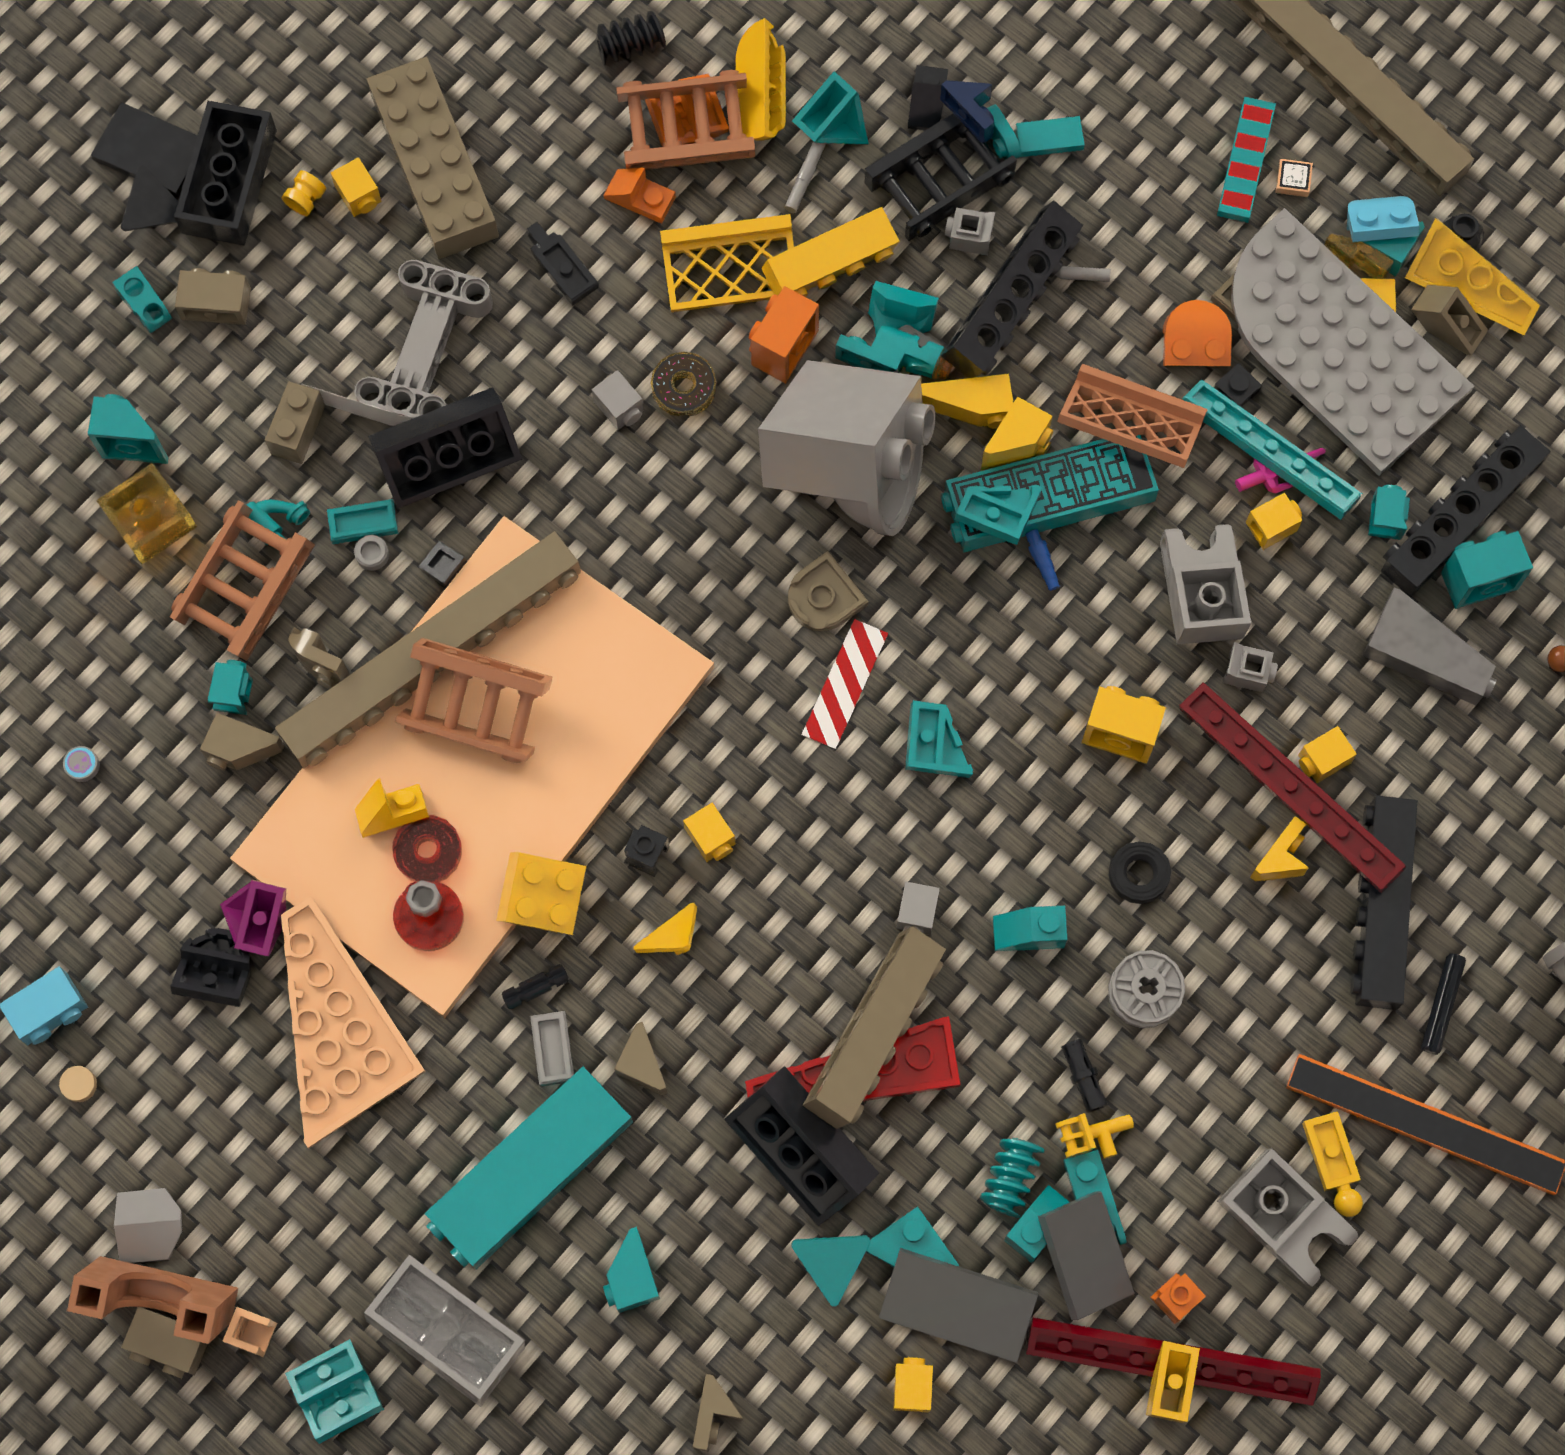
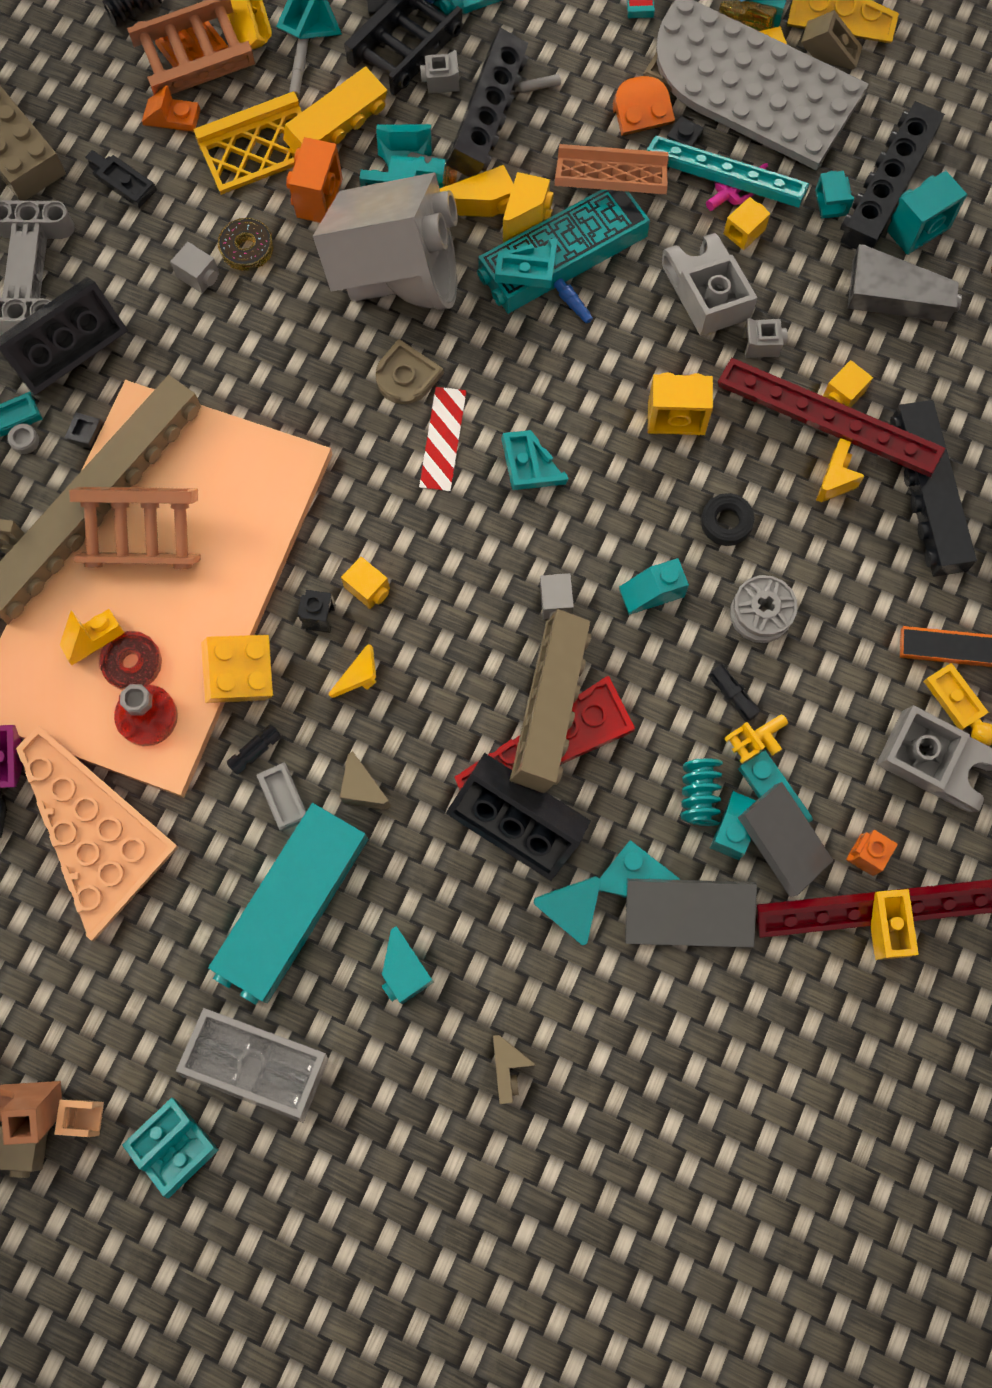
camera: 15 degrees left, 0 degrees up
yellow brick [893,1357,933,1412] -> none

